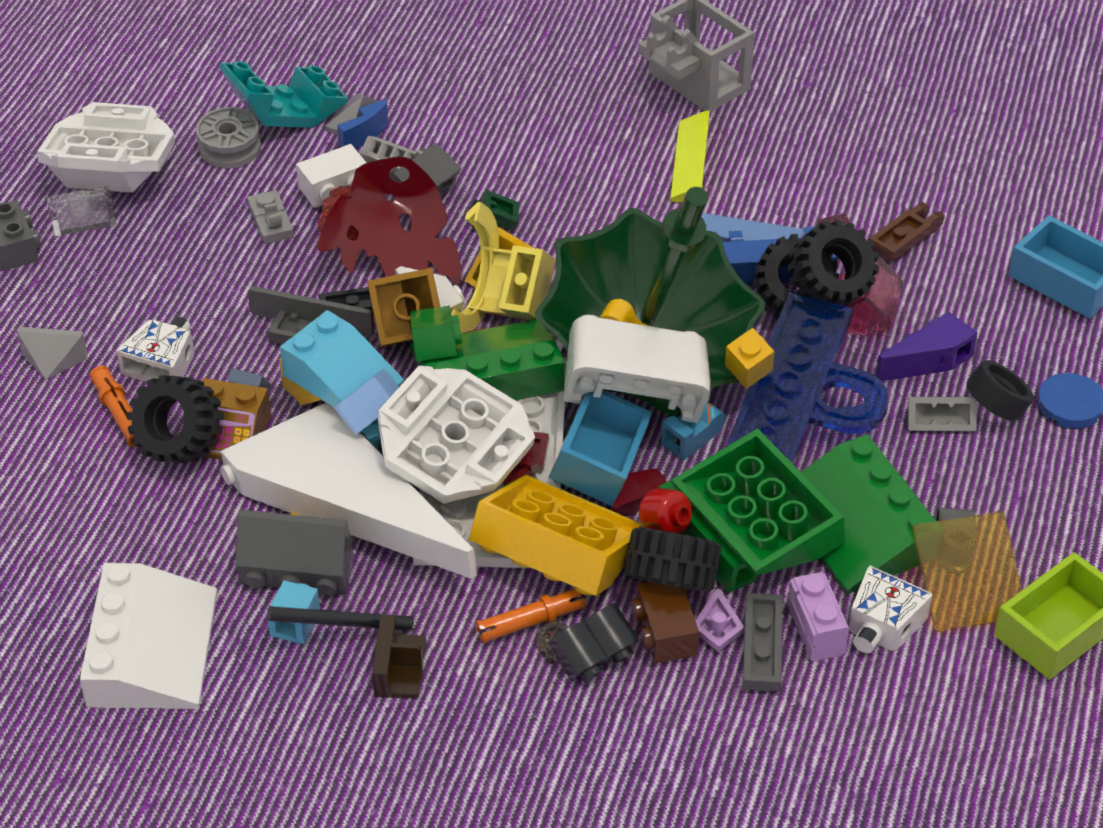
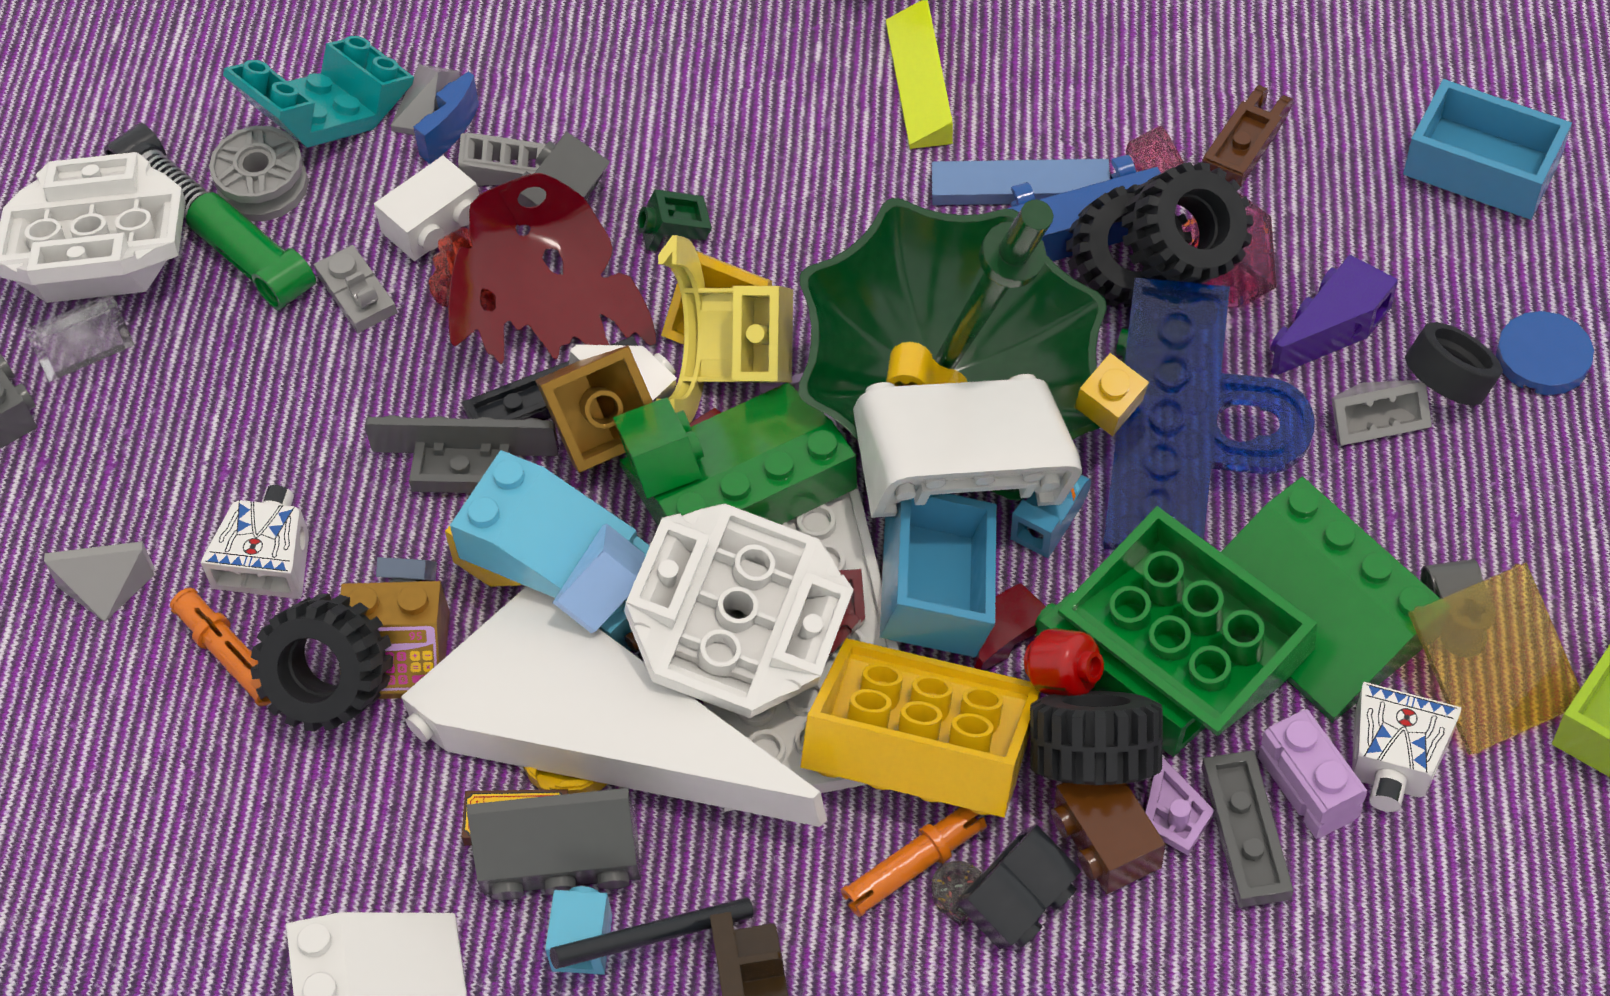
camera: 10 degrees left, 10 degrees up
none -> green piece [104,122,316,311]

